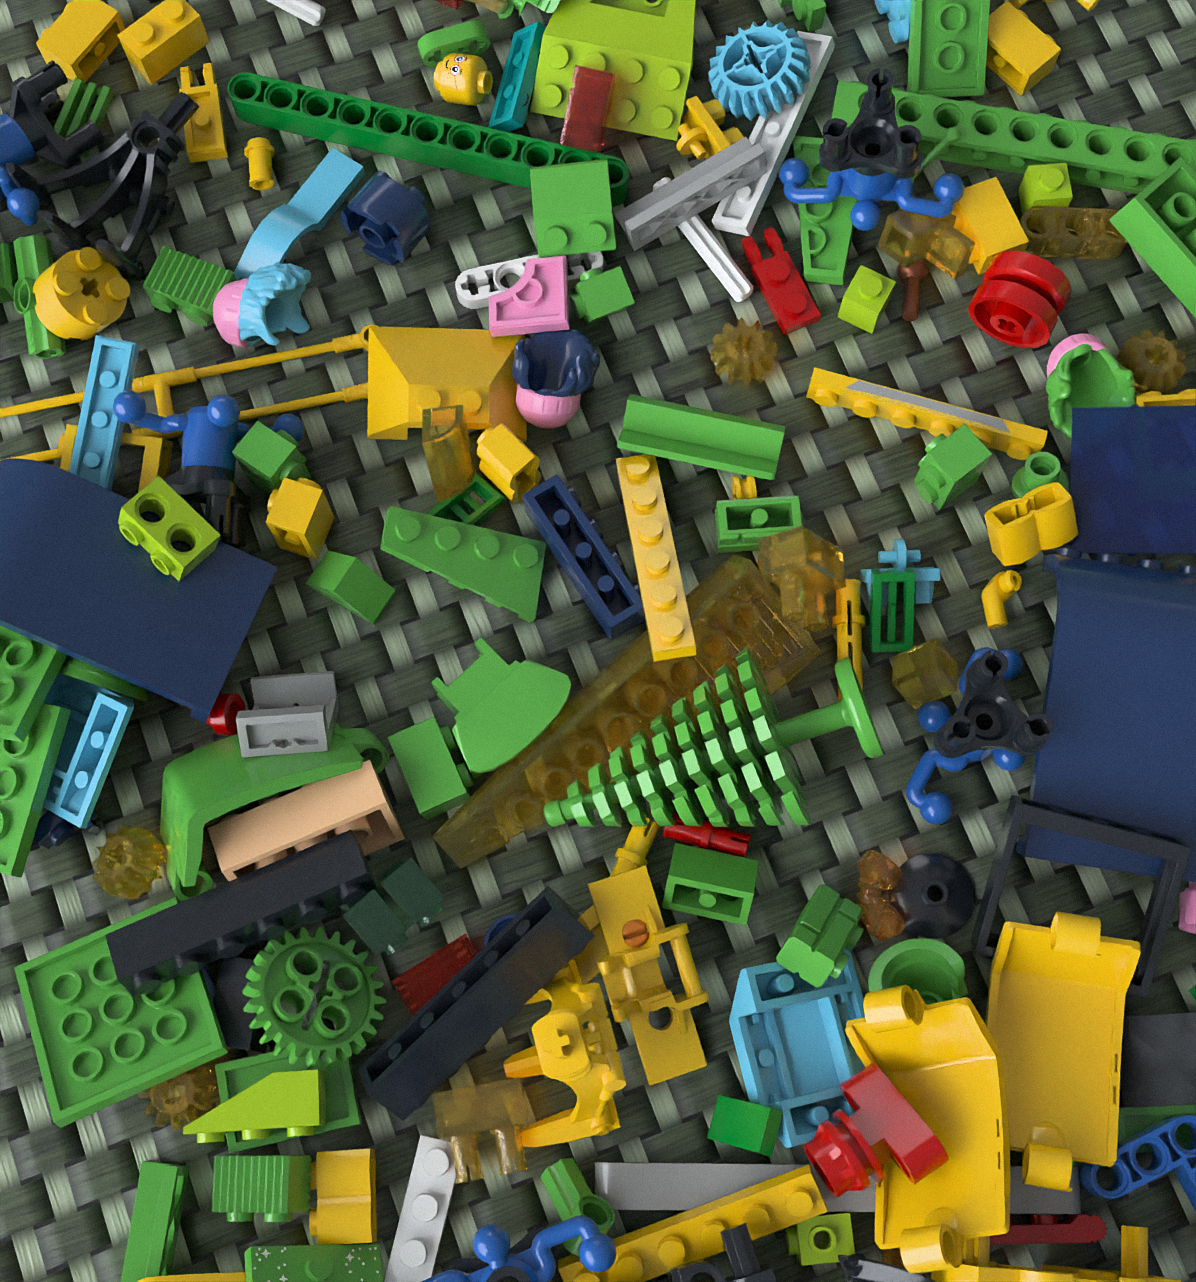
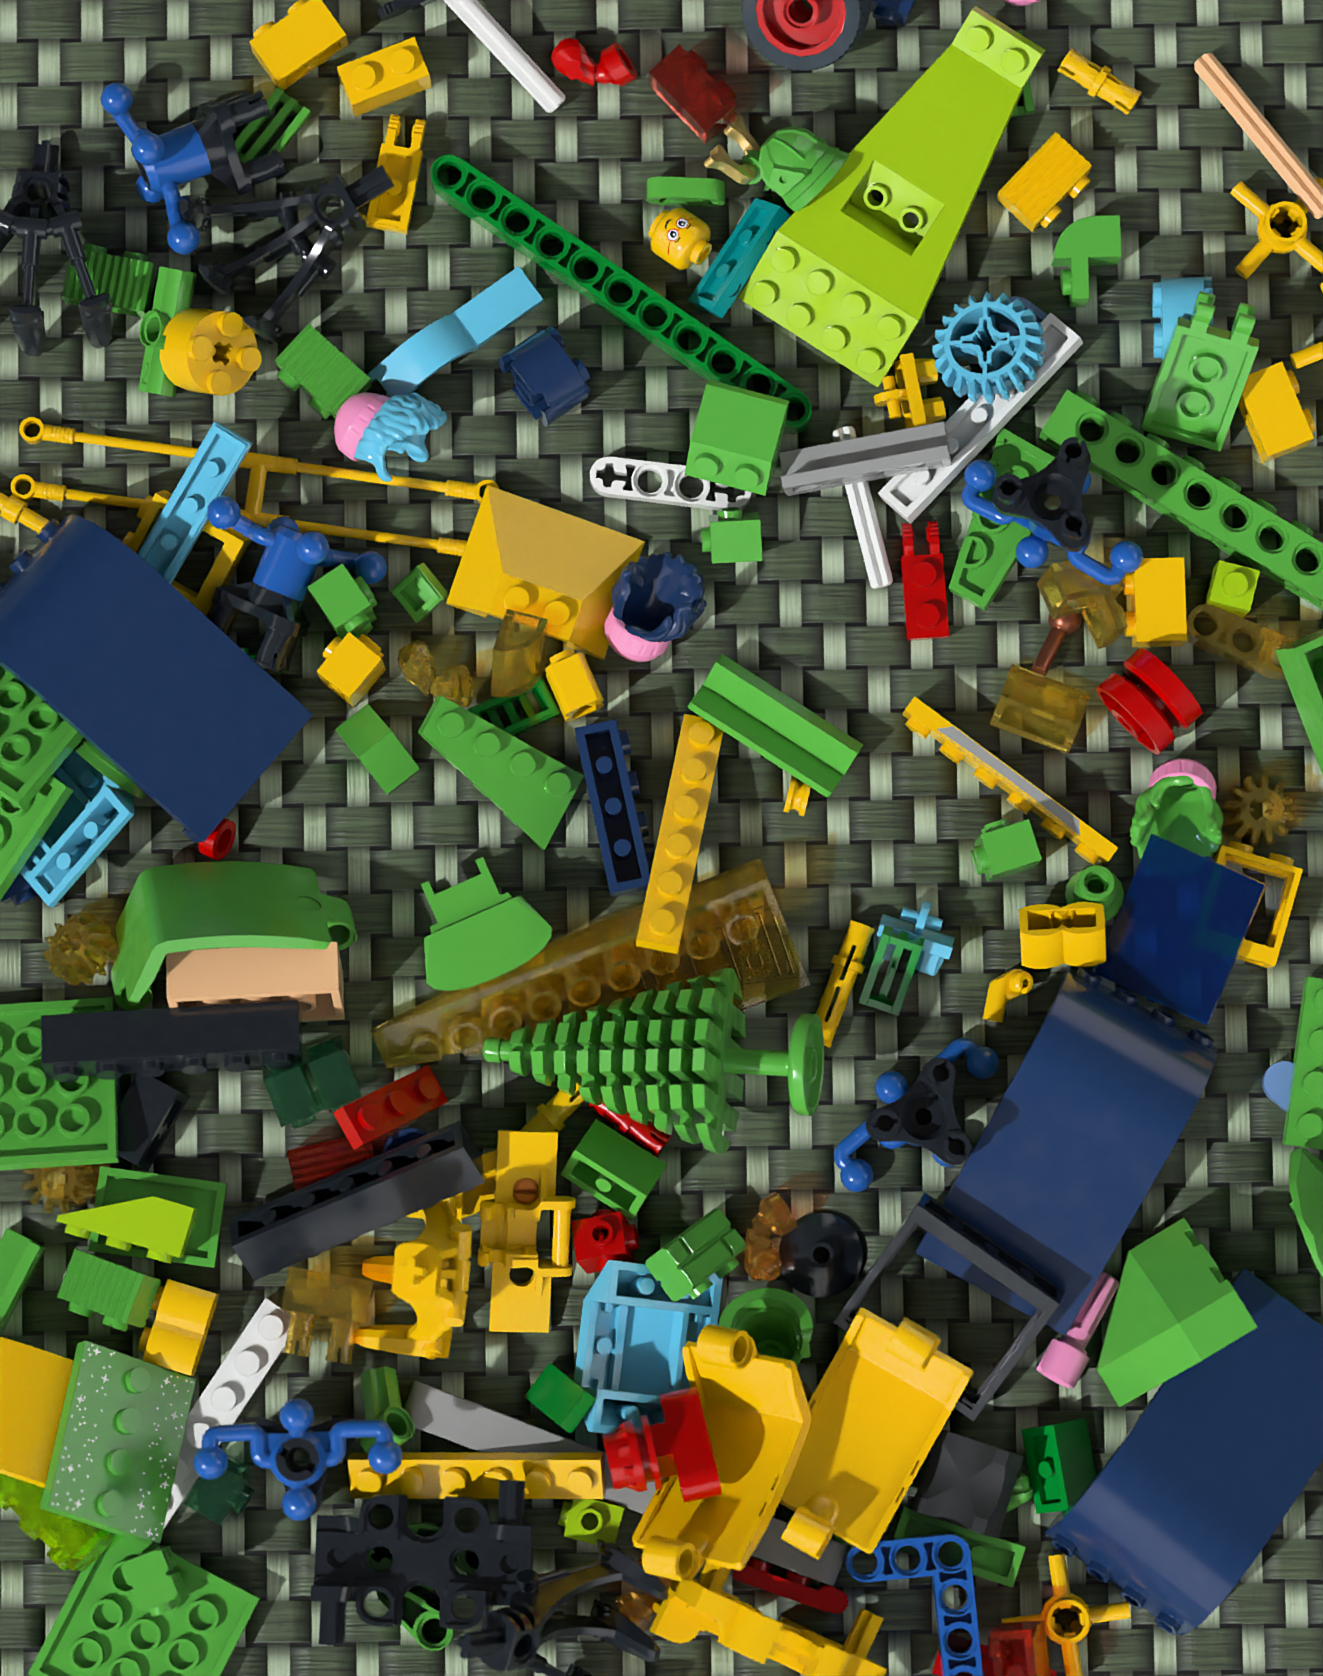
camera: 15 degrees right, 10 degrees up
lime brick [118,476,220,582] -> none
light grey panel [236,671,339,757] -> none
bright green gear [242,927,386,1069] -> none
yellow pin [244,137,275,190] -> none
bright green brick [388,717,474,820] -> none
bright pink tile [489,255,569,337] -> none
clear red brick [560,65,618,152] -> none
clear yellow gear [710,317,778,387] -> none
bright green brick [714,496,802,553] -> none
clear yellow brick [758,526,846,632] -> none
lime brick [838,265,896,334] -> none
clear yellow panel [892,638,958,709] -> none
bright green hinge [911,127,962,183] -> none
none -> red plate [333,1065,449,1150]
none -> bright green tile [391,563,449,623]
none -> clear yellow arm [397,640,473,707]
none -> red brick [571,1209,640,1274]
none -> clear yellow brick [989,664,1091,754]

